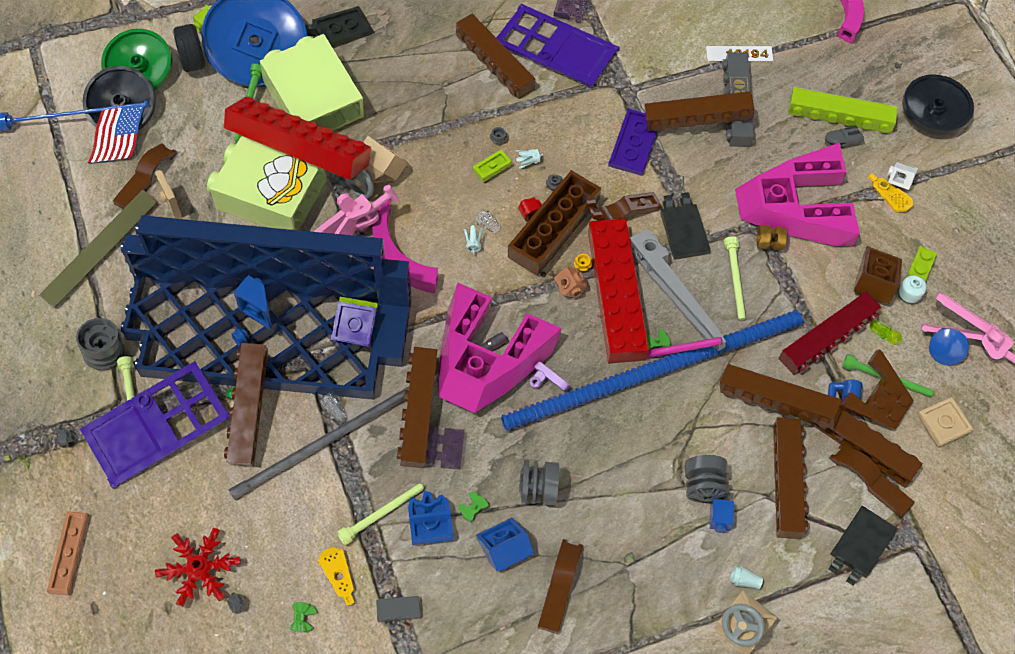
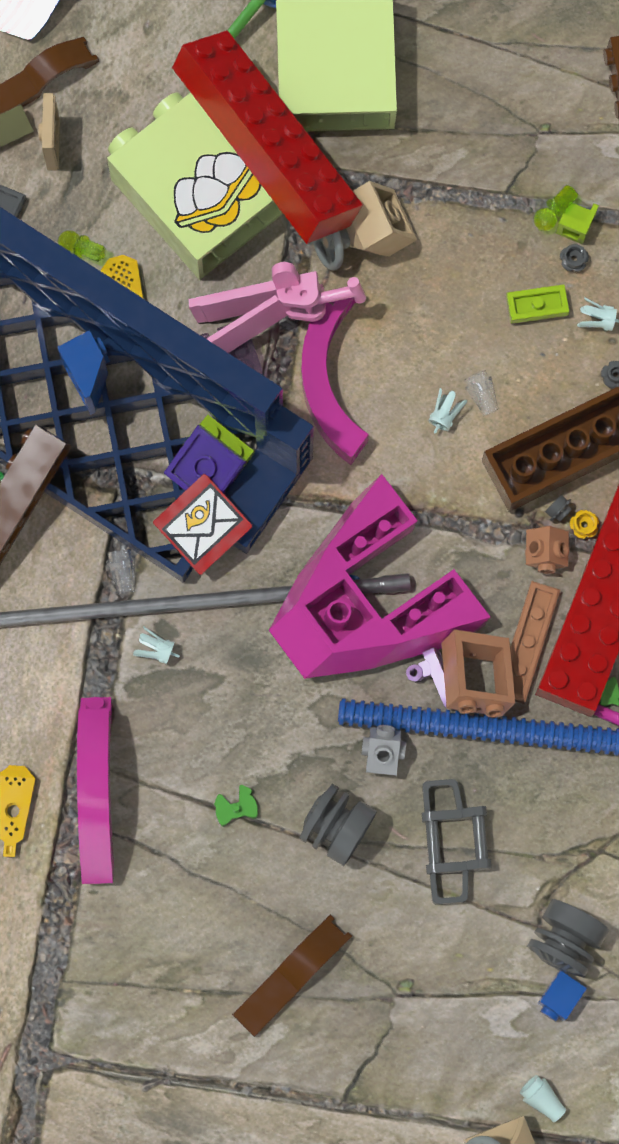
camera: 30 degrees right, 15 degrees up
blue plate [231,328,249,347] -> none
yellowish green piece [337,484,424,546] -> none
dark grey tile [376,596,420,622] -> none
reddish brown brick [397,347,438,468] -> none
blue plate [408,491,454,545] -> none
clear purple plate [426,426,465,470] -> none
blue slope [476,518,534,571] -> none
red plate [518,197,542,222] -> none
none -> dark pink arch [77,697,114,884]
none -> light aqua piece [133,626,180,665]
none -> sticker [153,474,252,575]
none -> light grey brick [362,725,406,776]
none -> dark grey bar [422,779,492,905]
none -> nougat window [442,629,515,718]
none -> nougat tile [510,581,560,704]
none -> clear neon green axle [533,185,578,231]
none -> dark grey plate [545,494,572,522]
none -> lime panel [556,202,599,245]

